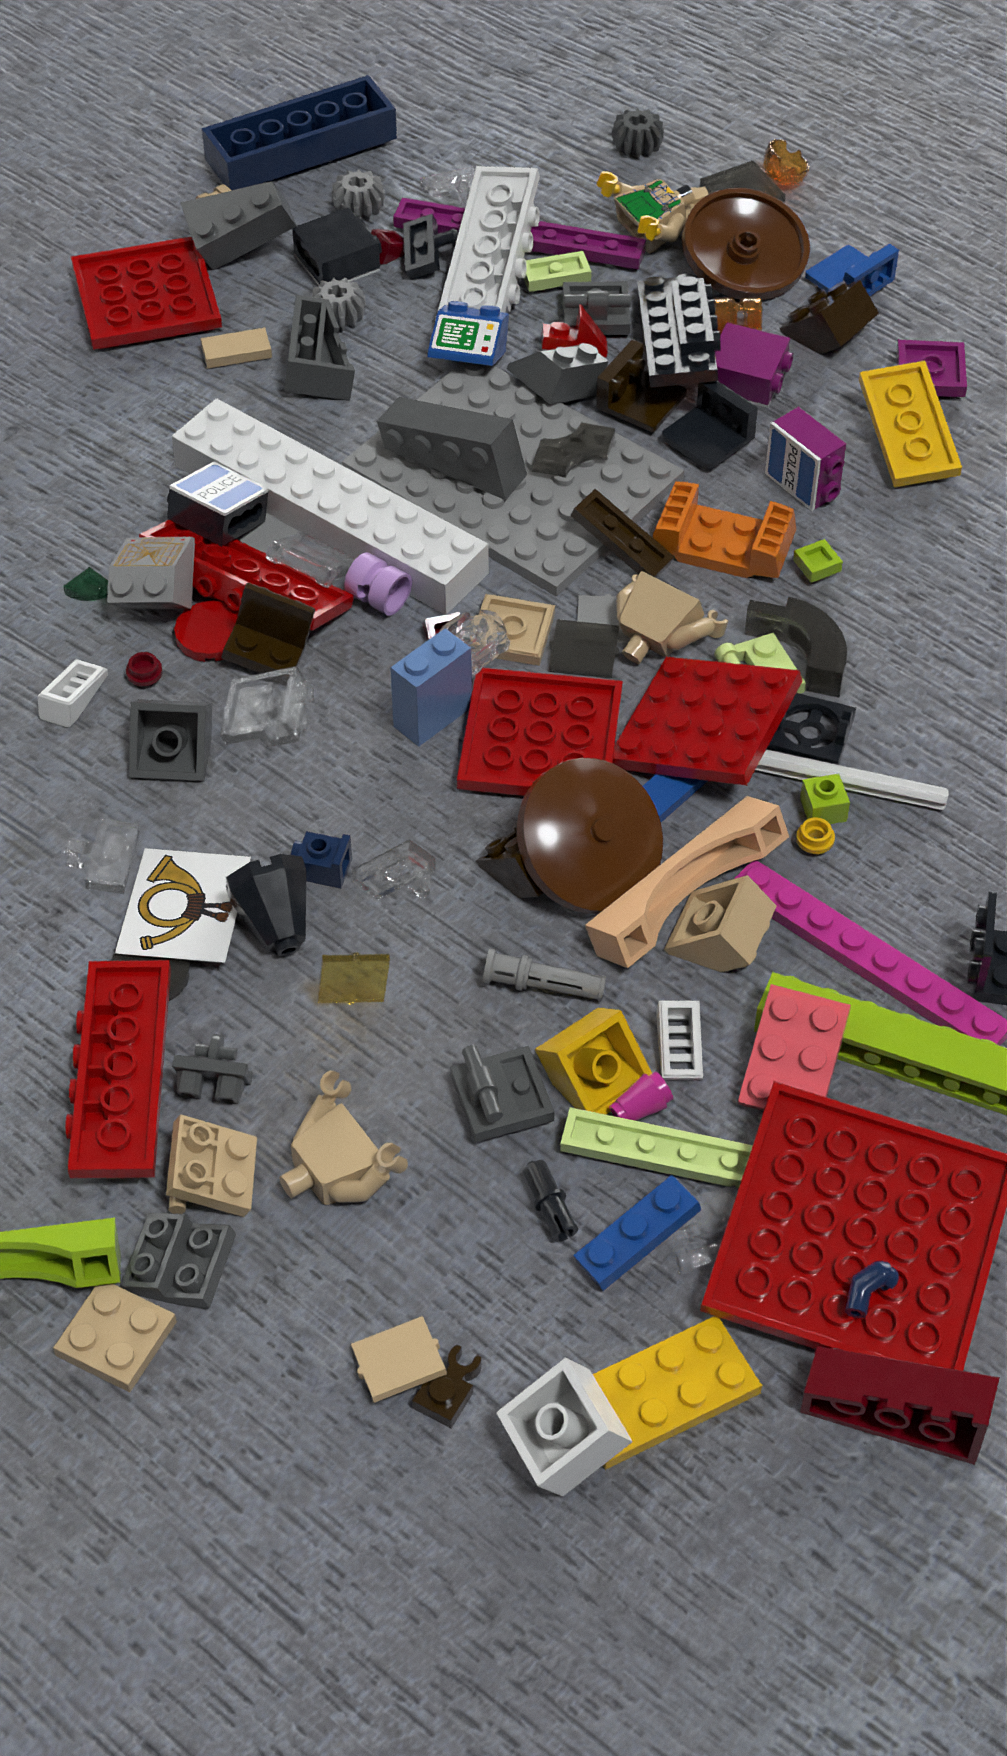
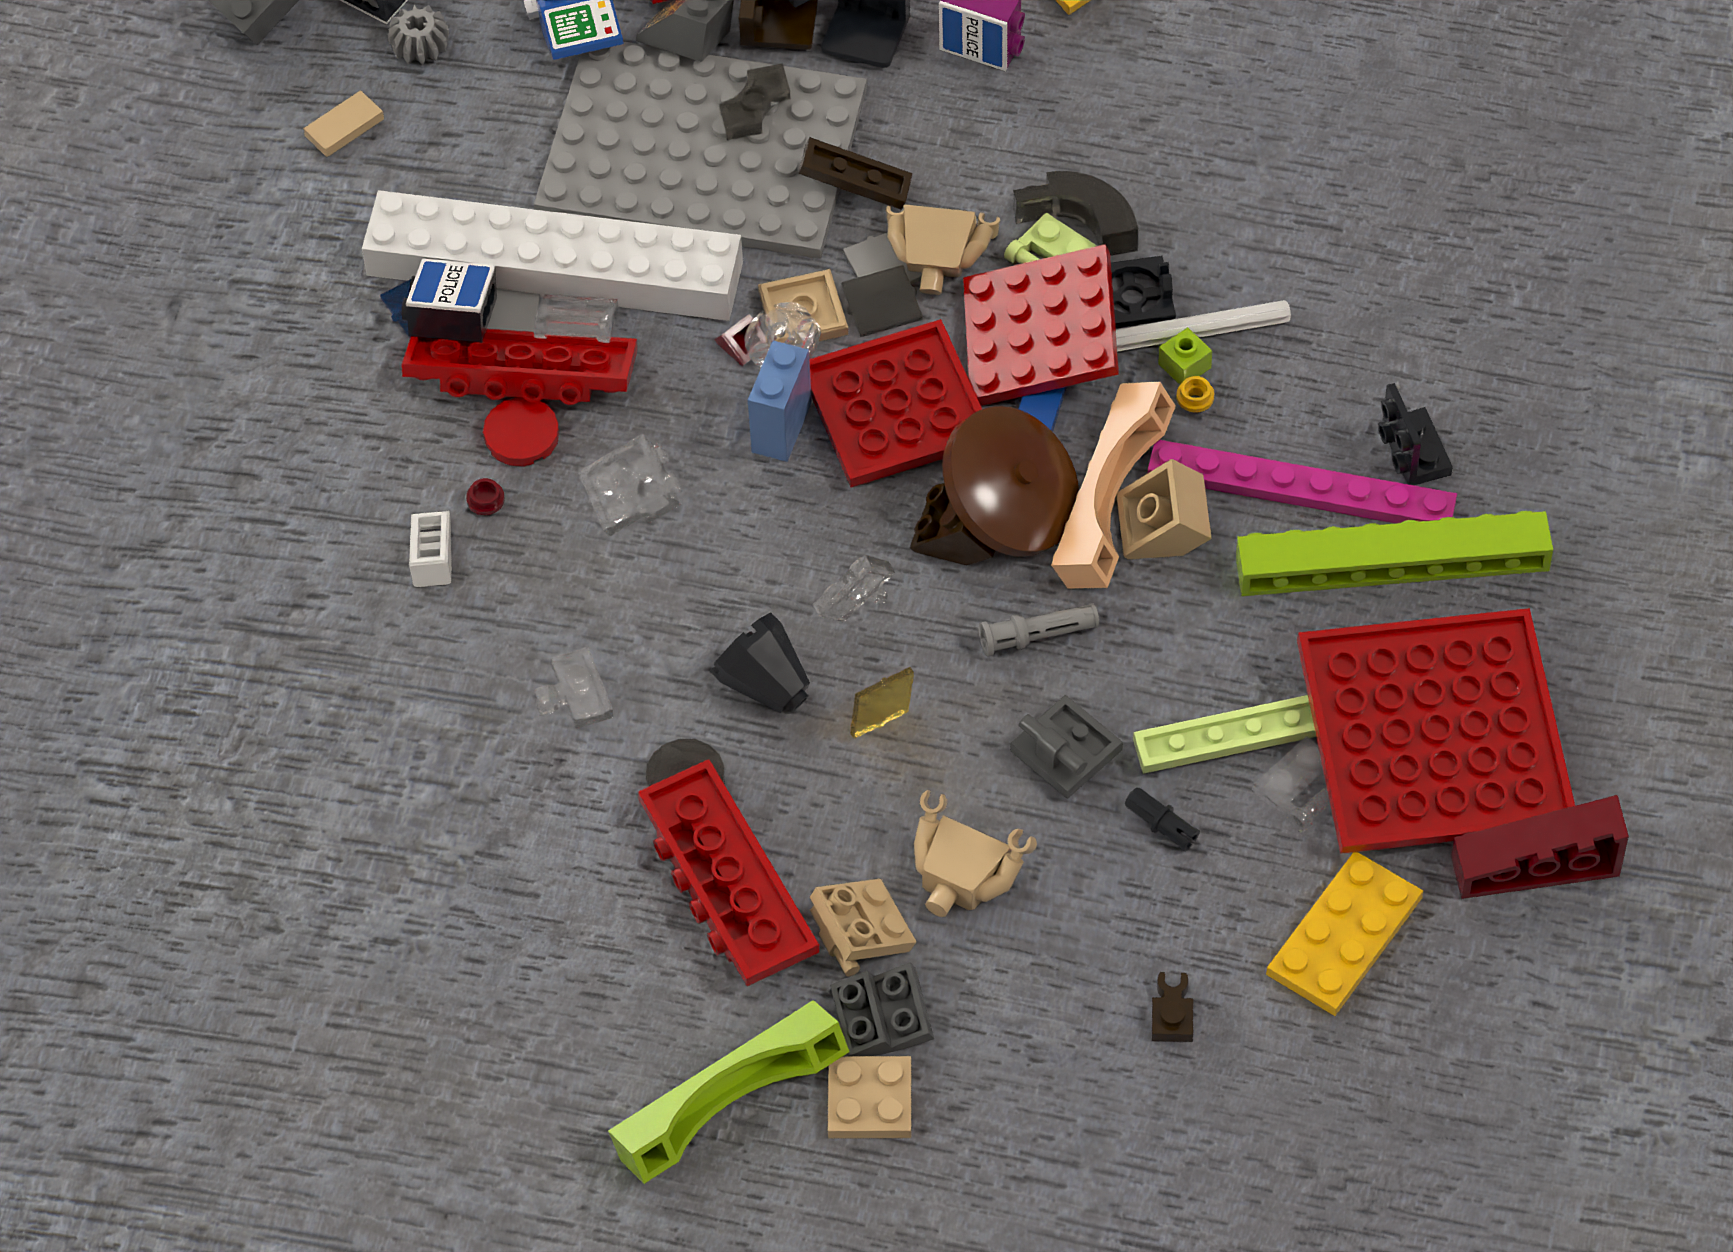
camera: 25 degrees left, 5 degrees up
clear green tile [63,567,108,601] -> none
red plate [71,236,222,350] -> none
light grey slope [107,537,195,610] -> none
white sticker [115,848,251,963] -> none
dark grey slope [129,699,212,781] -> none
dark grey hips [172,1034,253,1104] -> none
dark brown bracket [221,583,315,684] -> none
dark grey wedge [284,295,355,401] -> none
dark blue brick [291,831,352,889] -> none
lavender wheel [344,552,412,616] -> none
tan piece [351,1316,447,1403] -> none
dark grey wedge [377,397,527,500] -> none
white brick [496,1357,633,1496] -> none
yellow slope [535,1007,652,1115] -> none
blue plate [573,1175,702,1291] -> none
dark pink cone [609,1071,673,1121] -> none
orange plate [652,481,797,578] -> none
white slope [656,1001,703,1080] -> none
coral plate [738,984,851,1111] -> none
lime plate [793,539,843,583] -> none
dark blue arm [845,1261,899,1318] -> none

